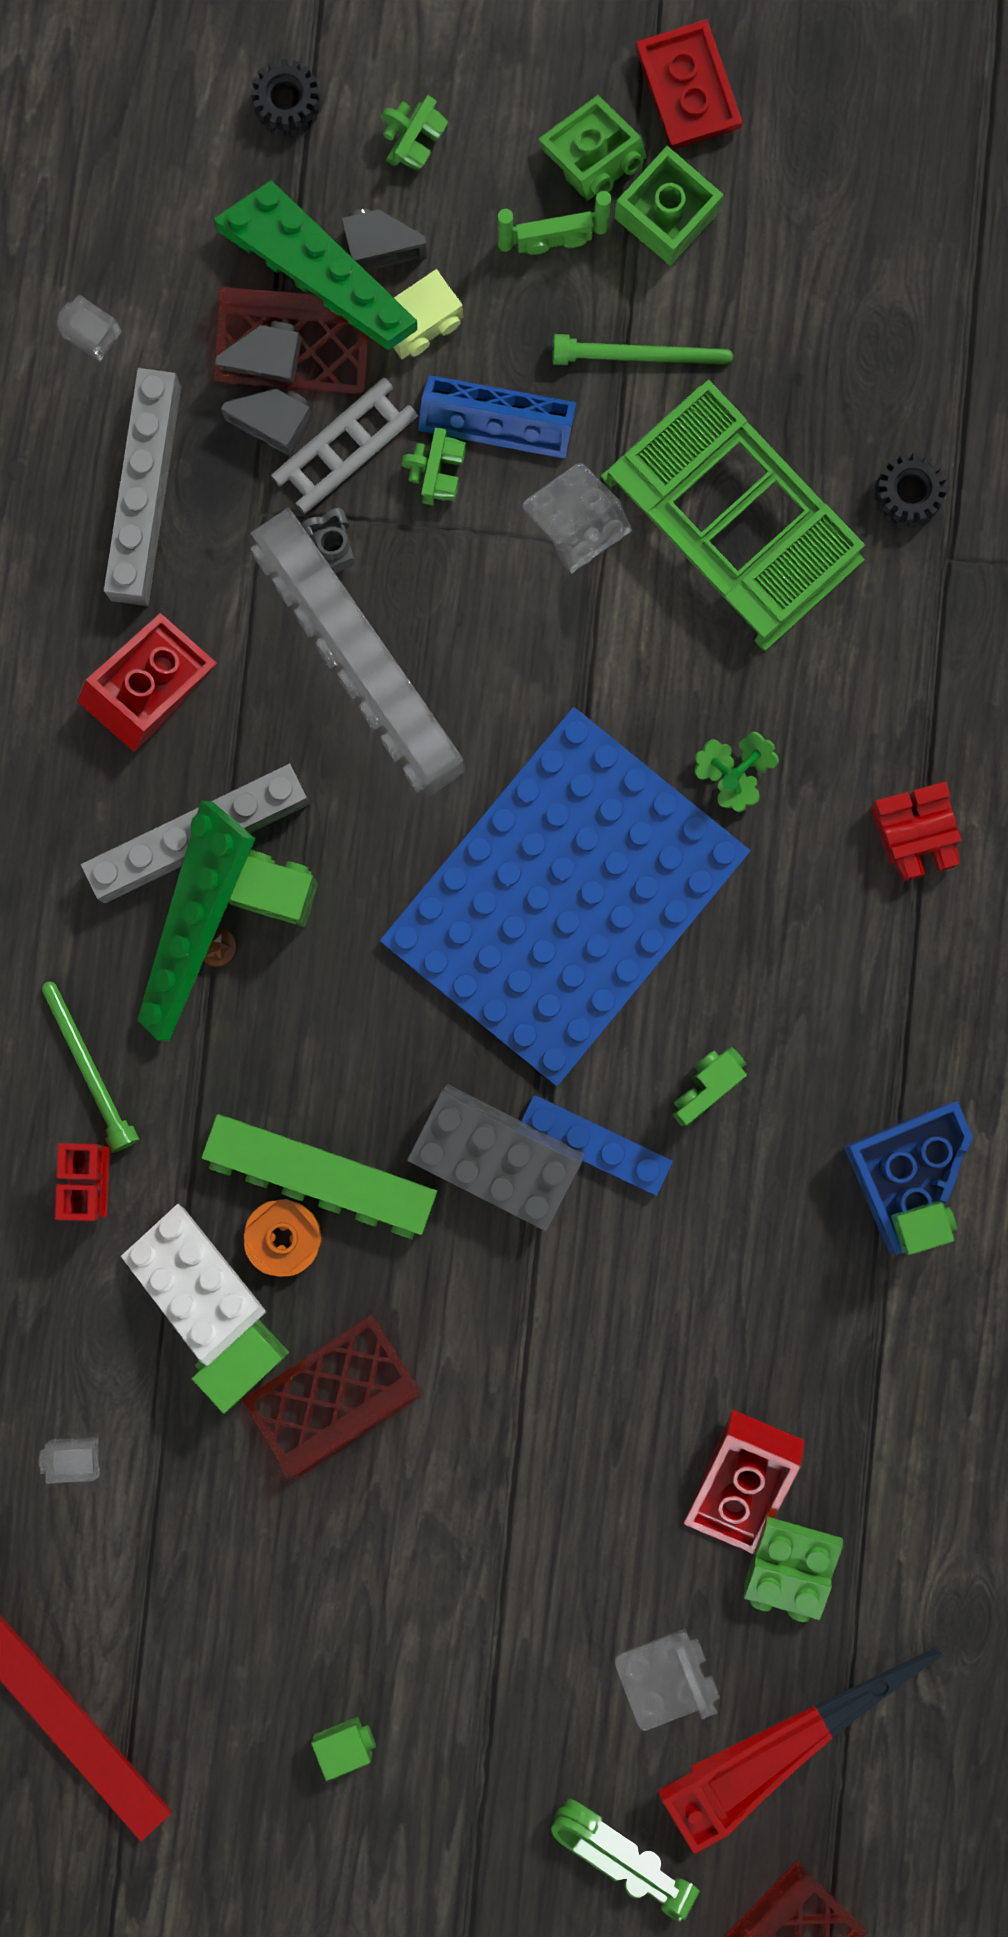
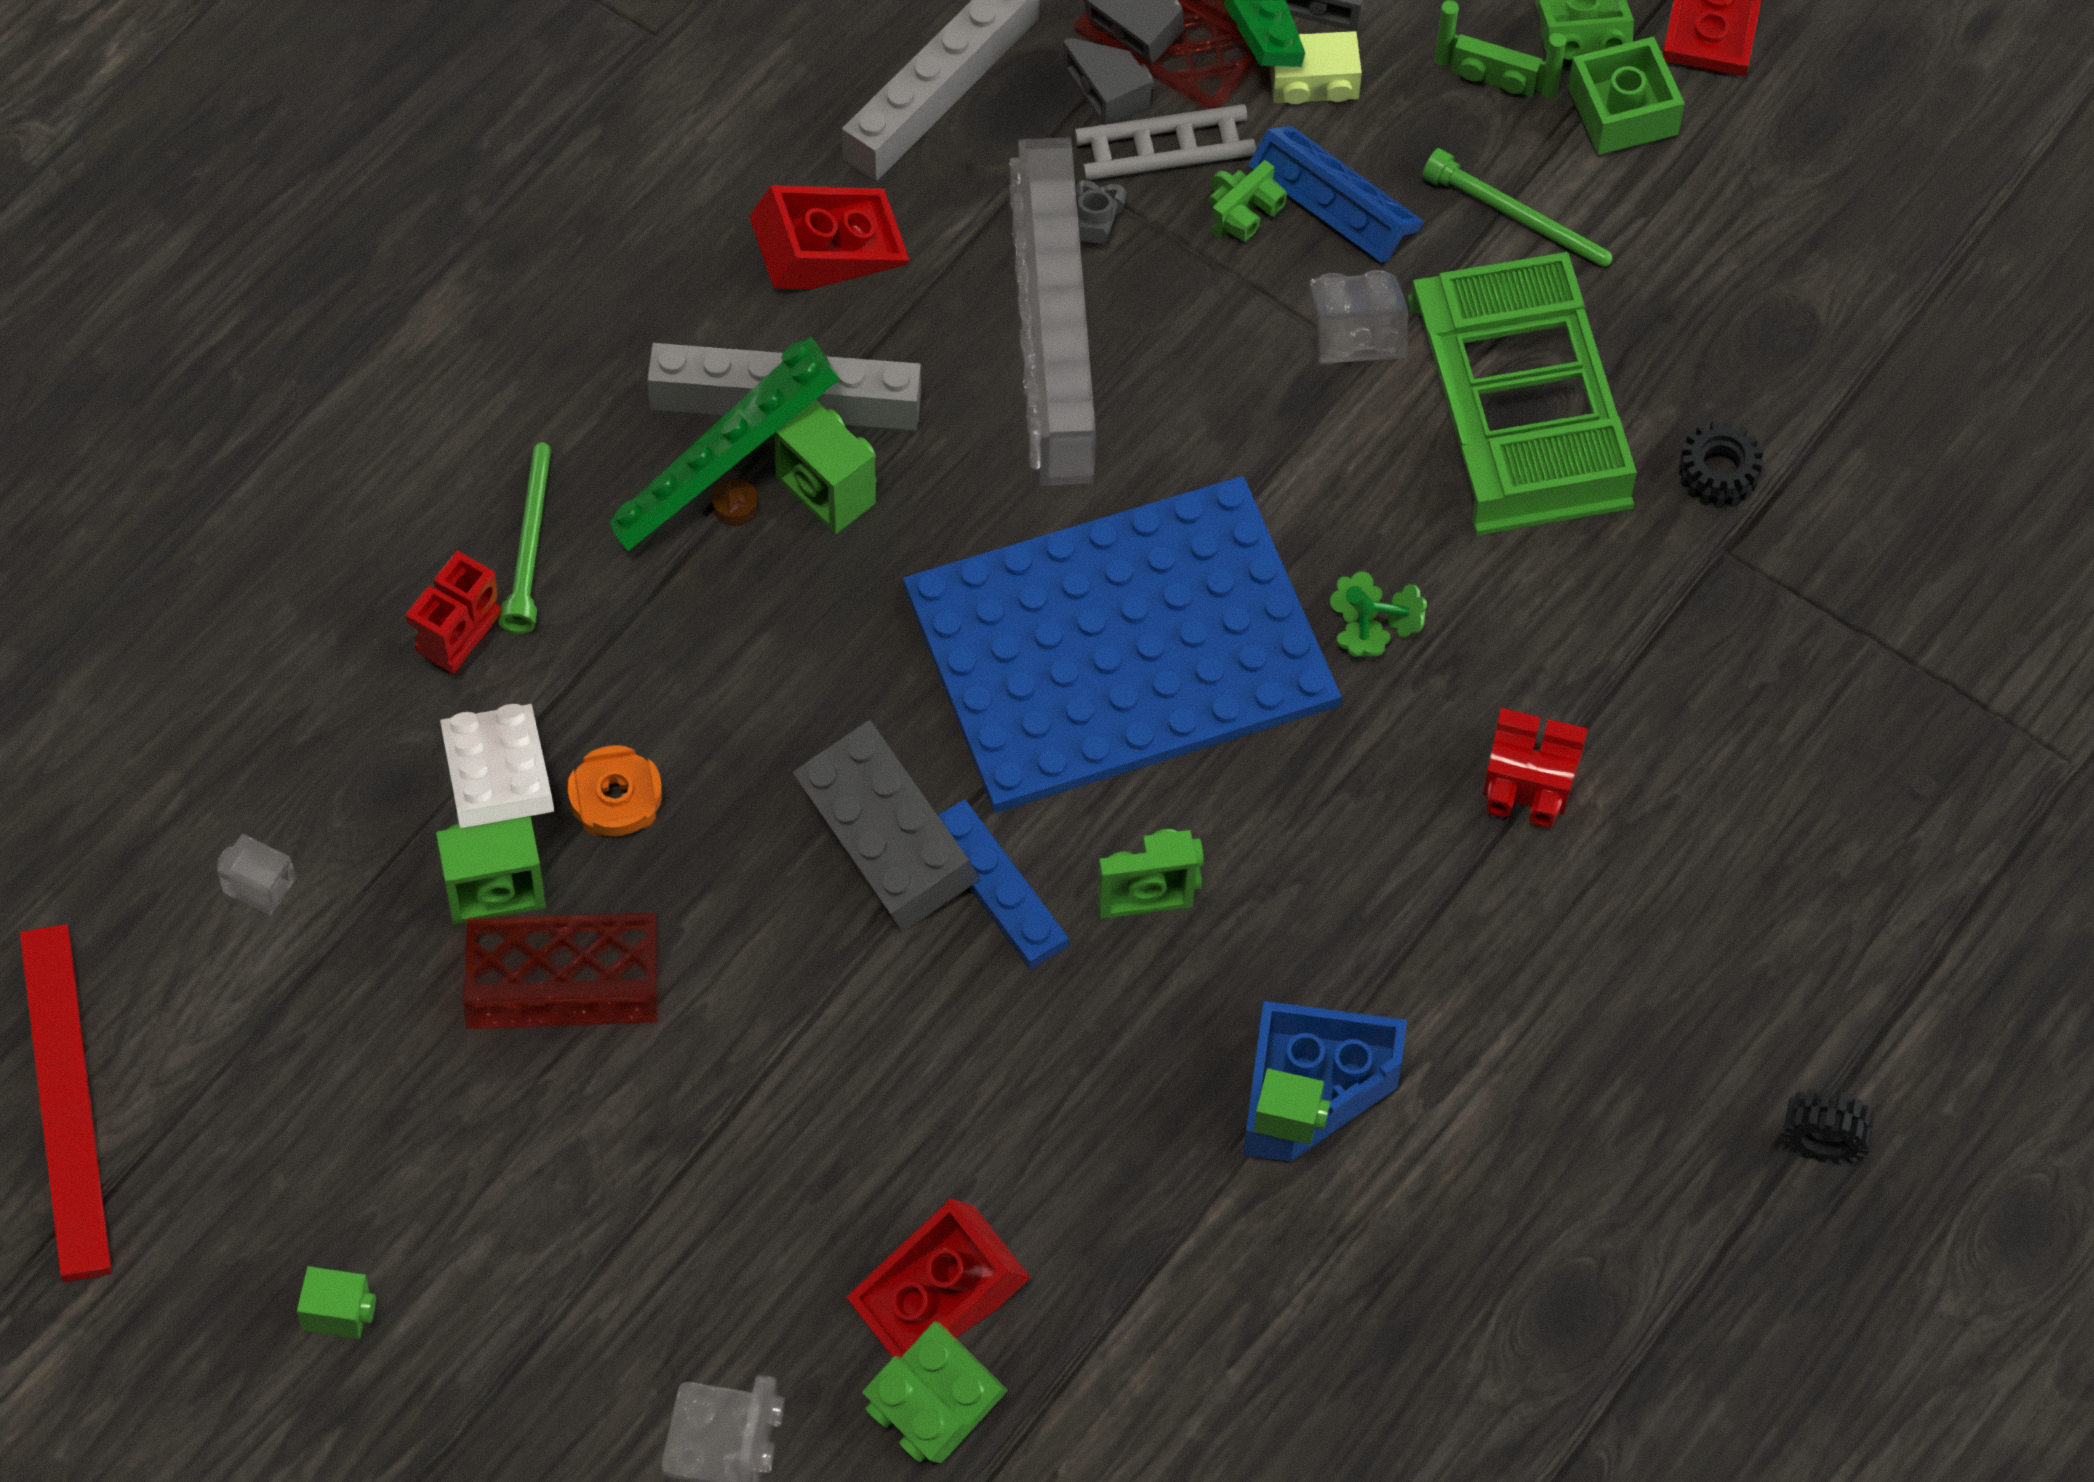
camera: 30 degrees right, 25 degrees down
bright green brick [202,1114,438,1239] -> none

